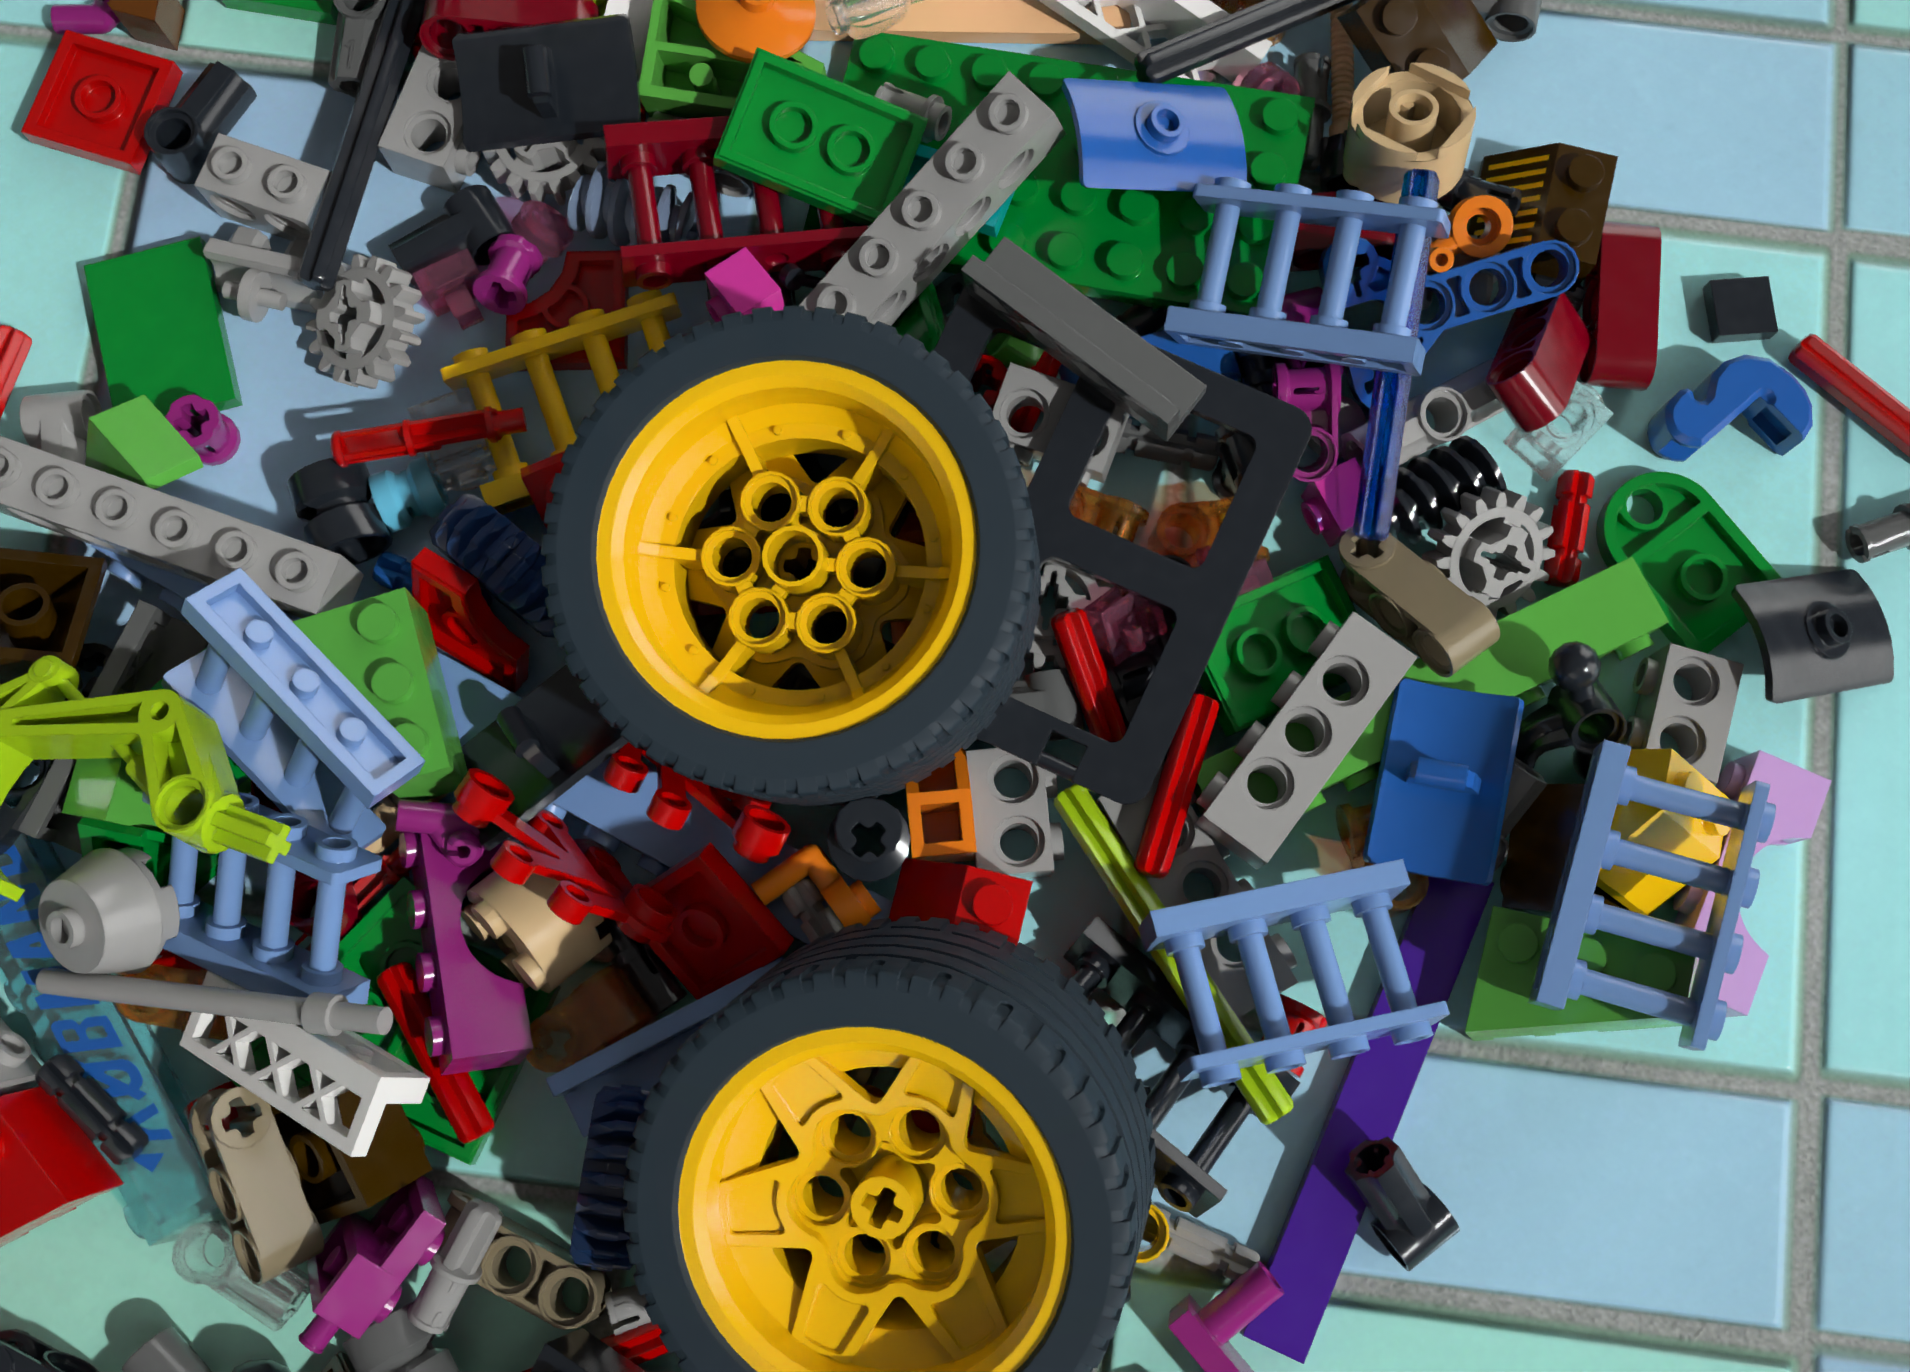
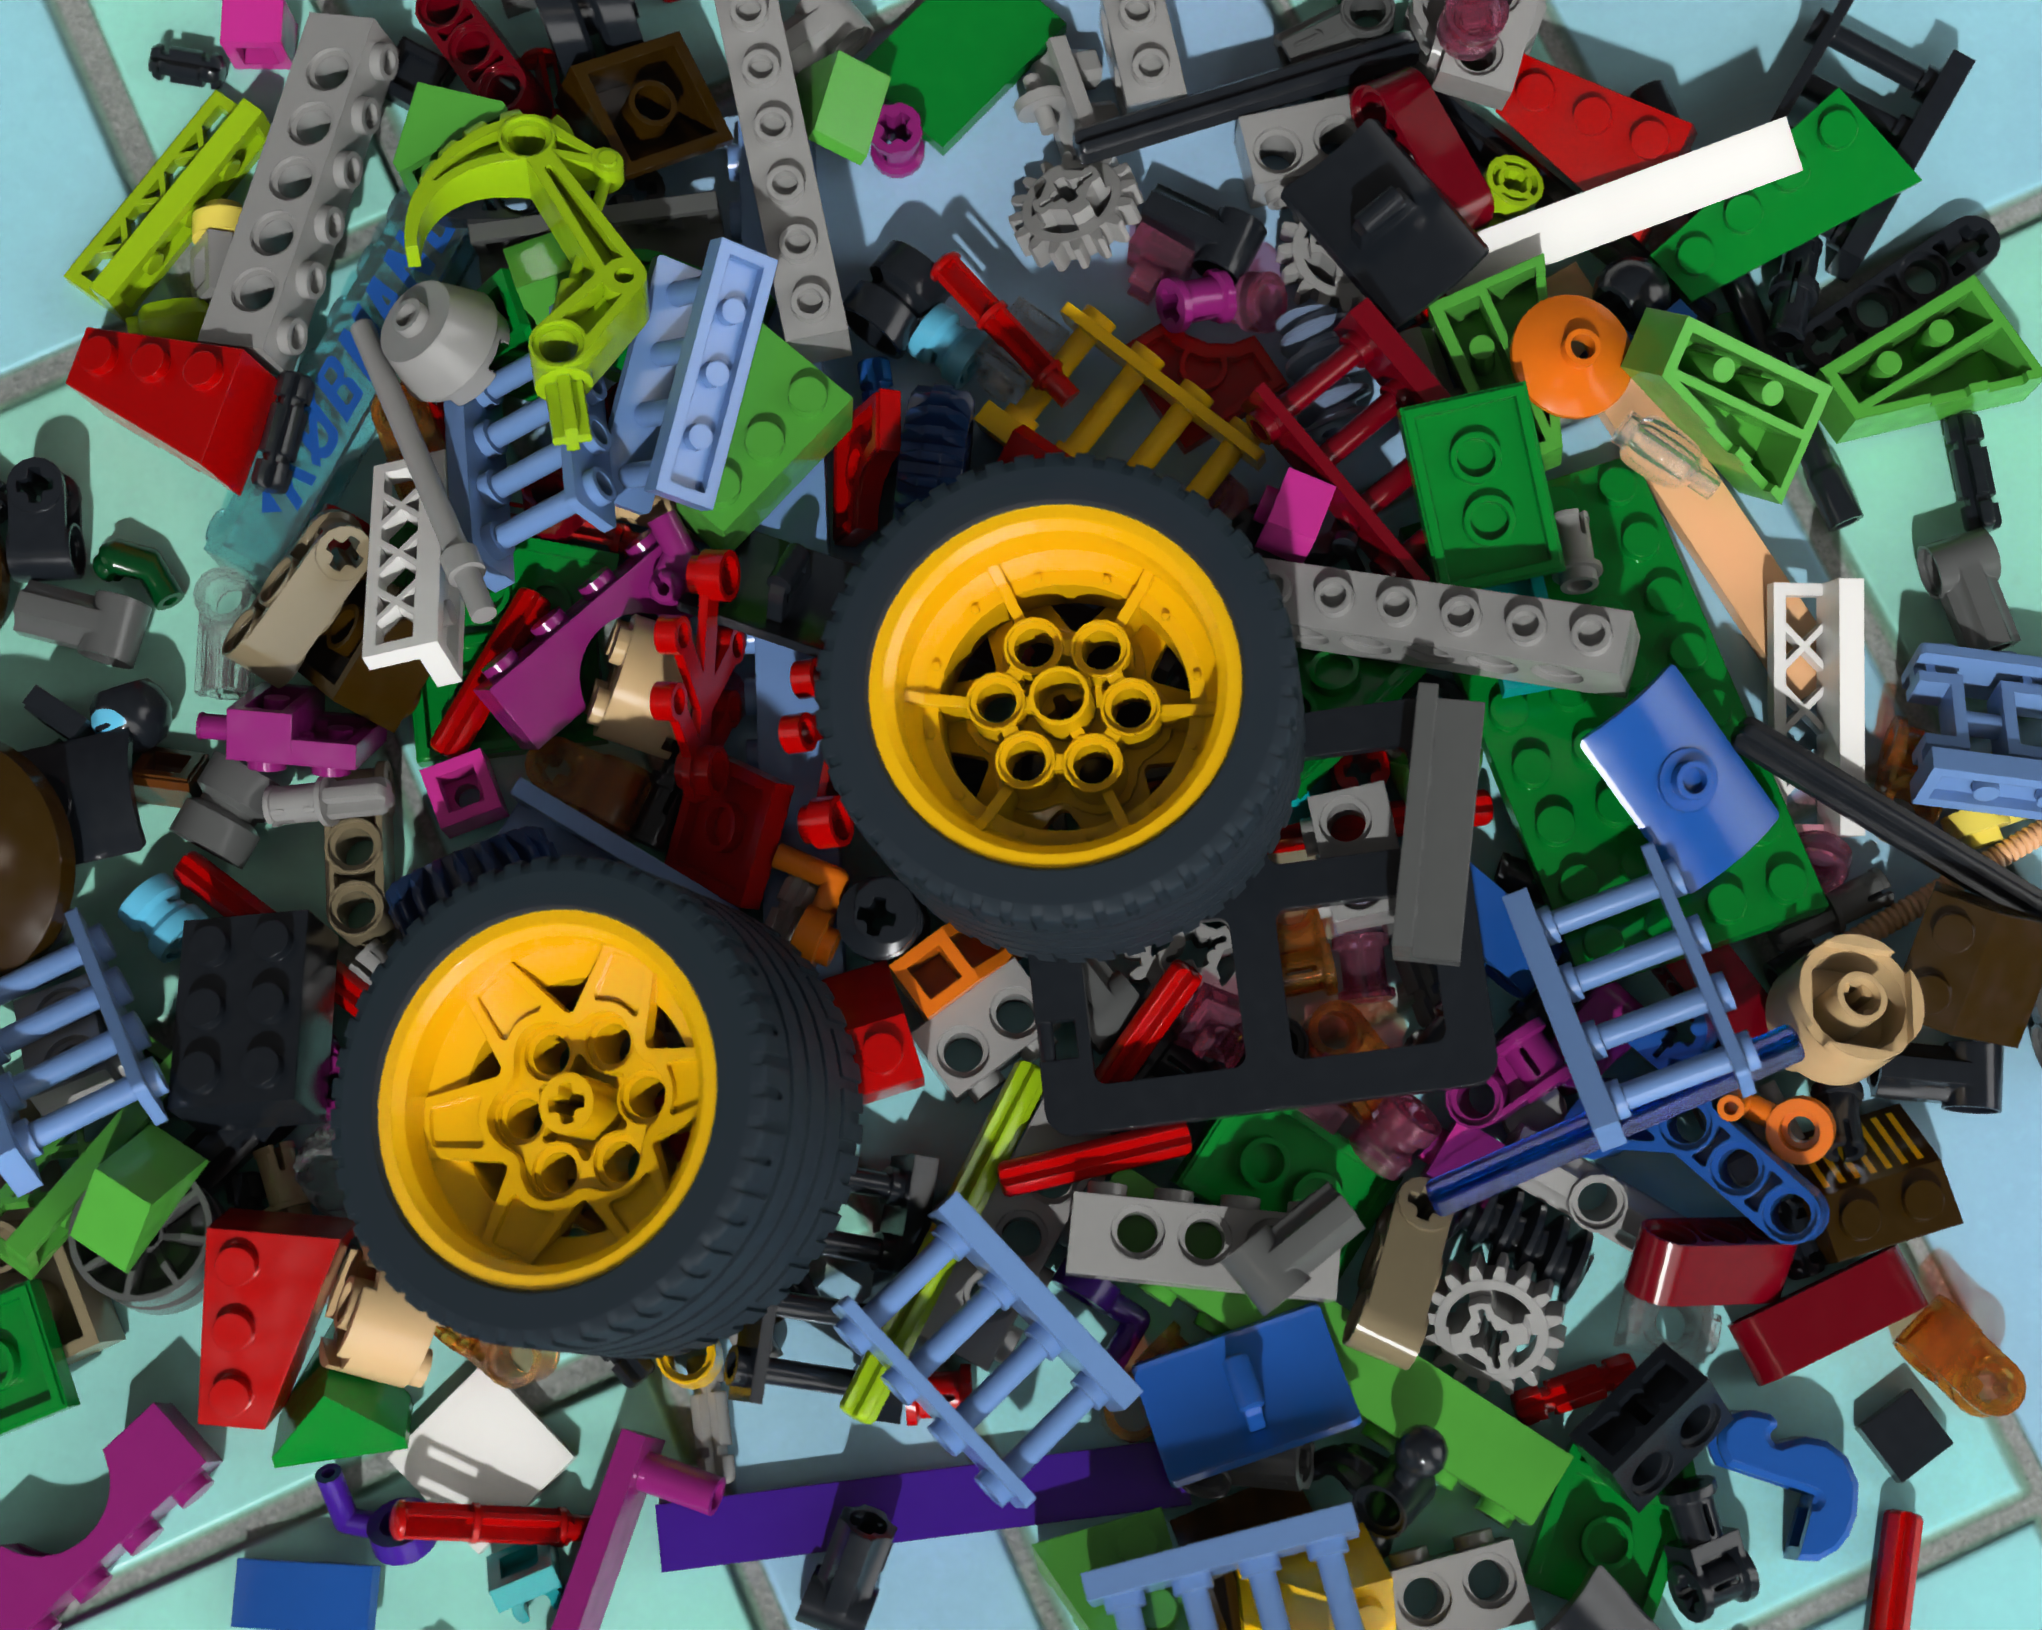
camera: 60 degrees right, 0 degrees up
none -> dark green arm [93,539,185,610]
none -> dark pink plate [420,748,510,839]
none -> dark purple plate [1051,1257,1151,1369]
none -> dark grey piece [1221,1183,1365,1316]
none -> clear pink bush [1331,932,1396,1005]
none -> clear pink wheel [1349,1095,1442,1181]
none -> black brick [1568,1342,1734,1513]
none -> black connector [1658,1475,1760,1623]
none -> black piece [1867,1041,2004,1114]
none -> clear orange piece [1892,1294,2027,1418]

